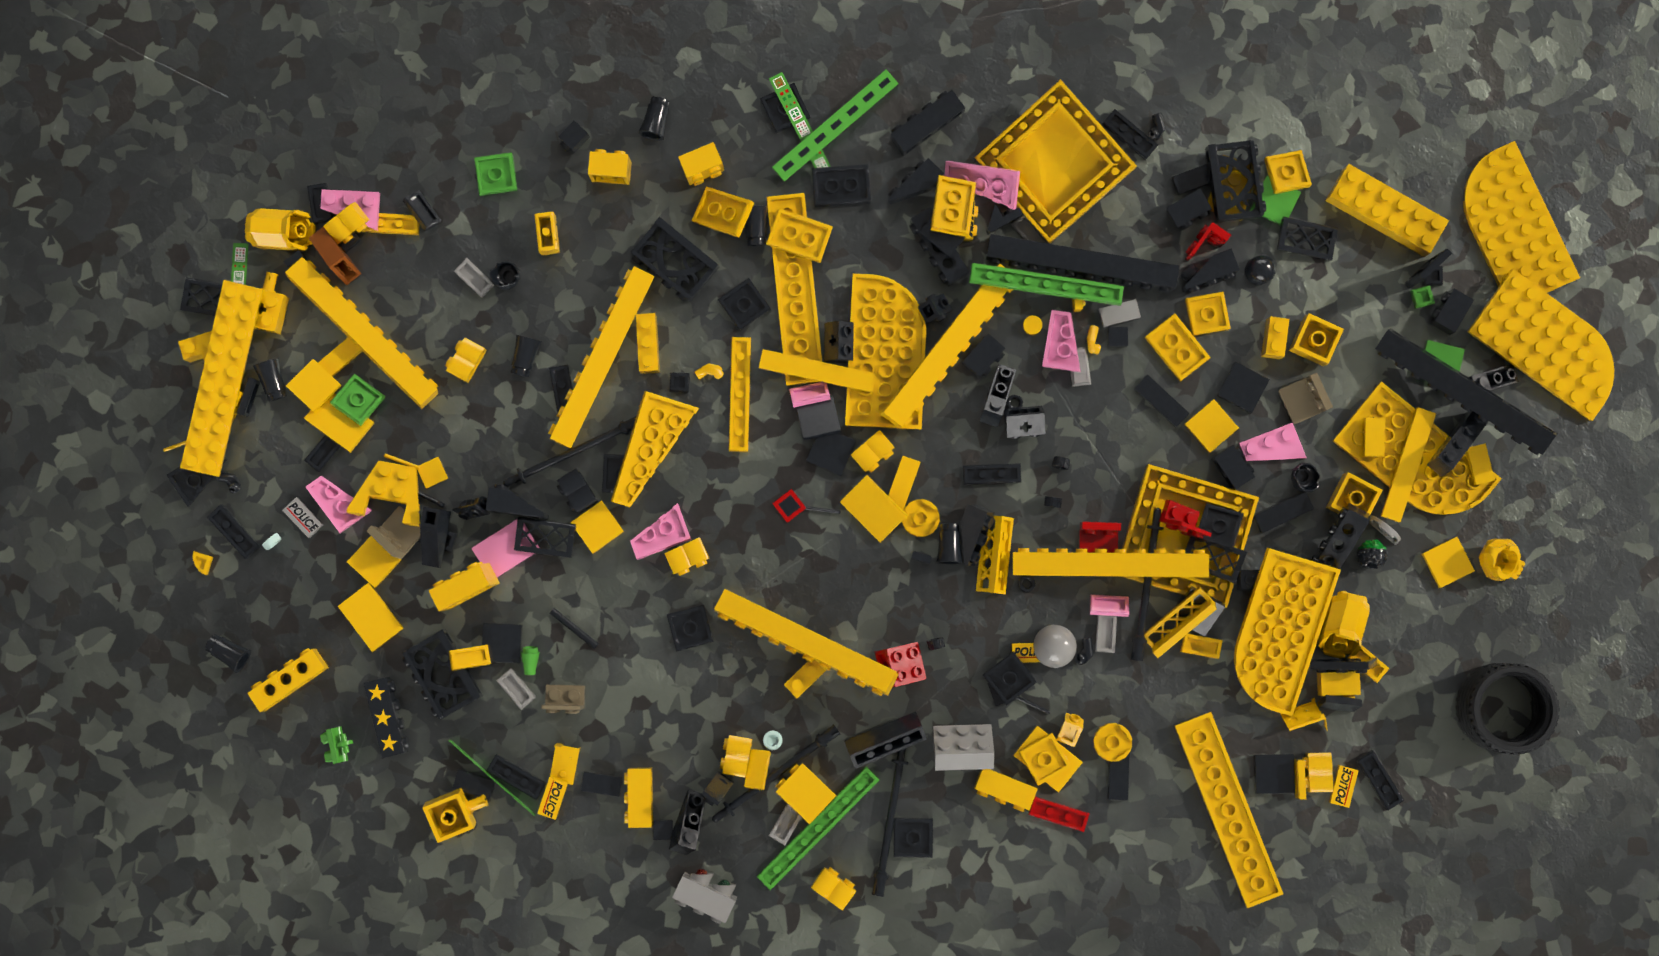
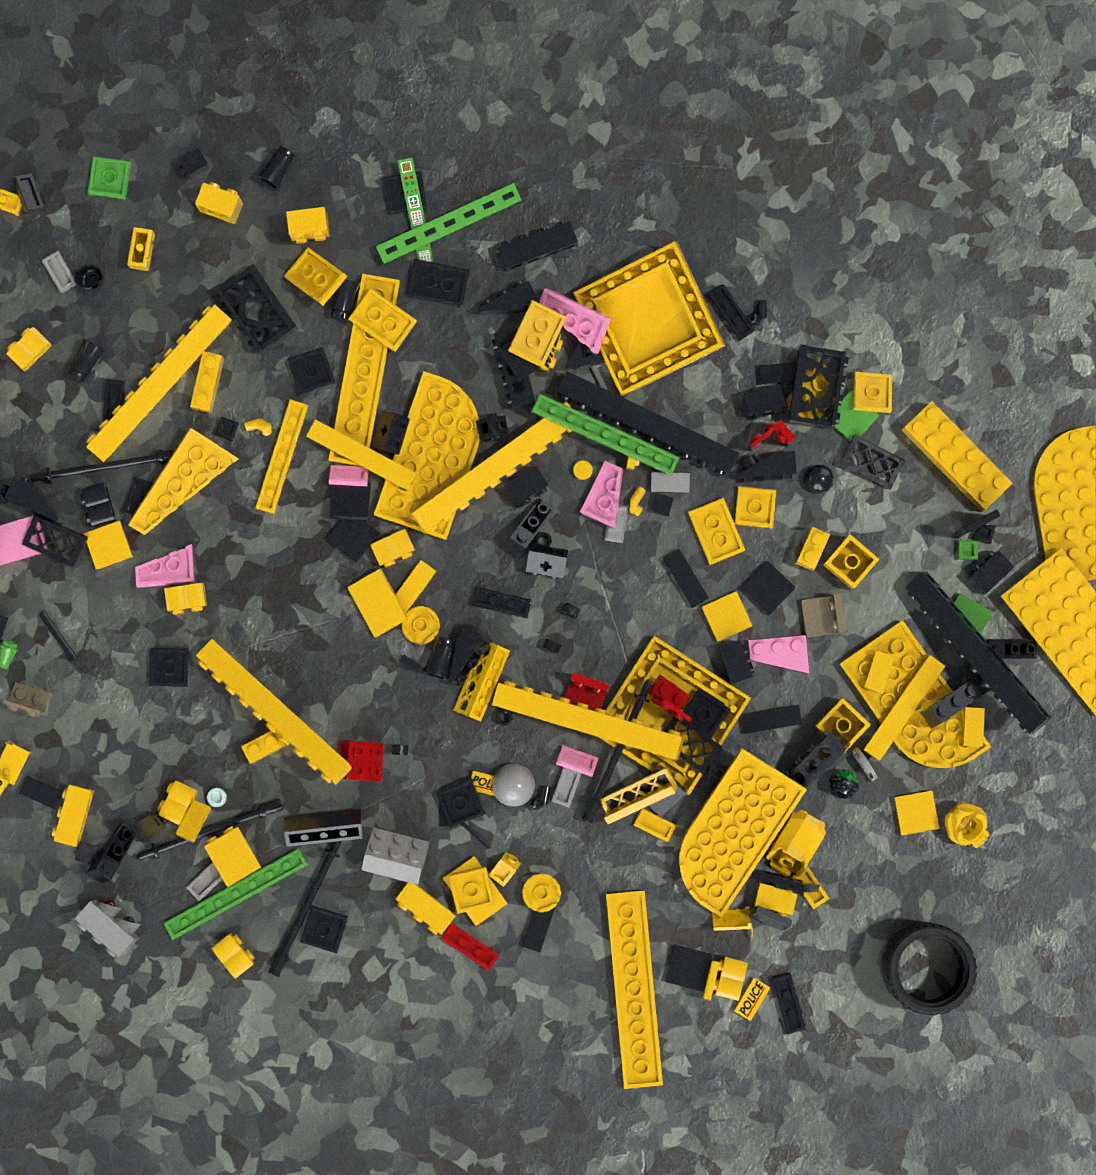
camera: 15 degrees right, 0 degrees up
piece [773,489,841,523] -> none
black hair [1291,463,1321,492] -> none

